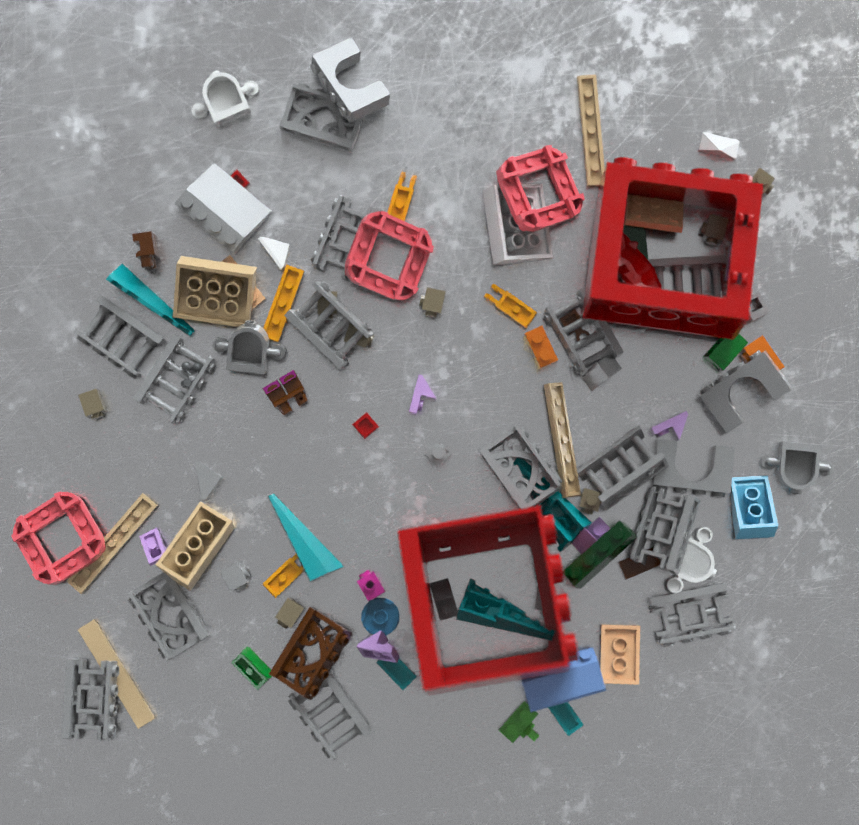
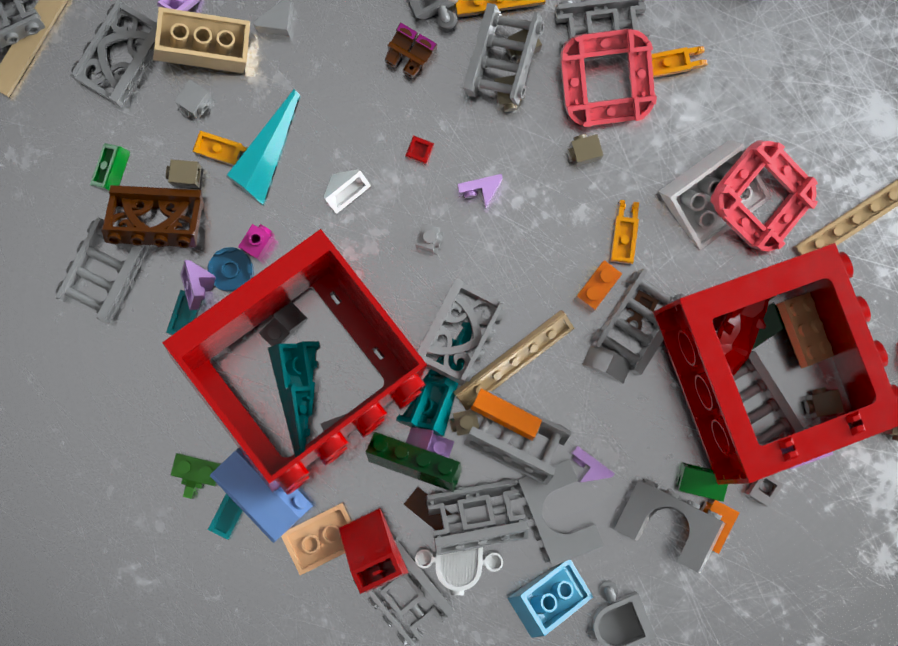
camera: 55 degrees right, 0 degrees up
none -> white slope [324,169,371,214]
none -> red slope [339,508,409,594]
none -> orange tile [471,388,542,441]

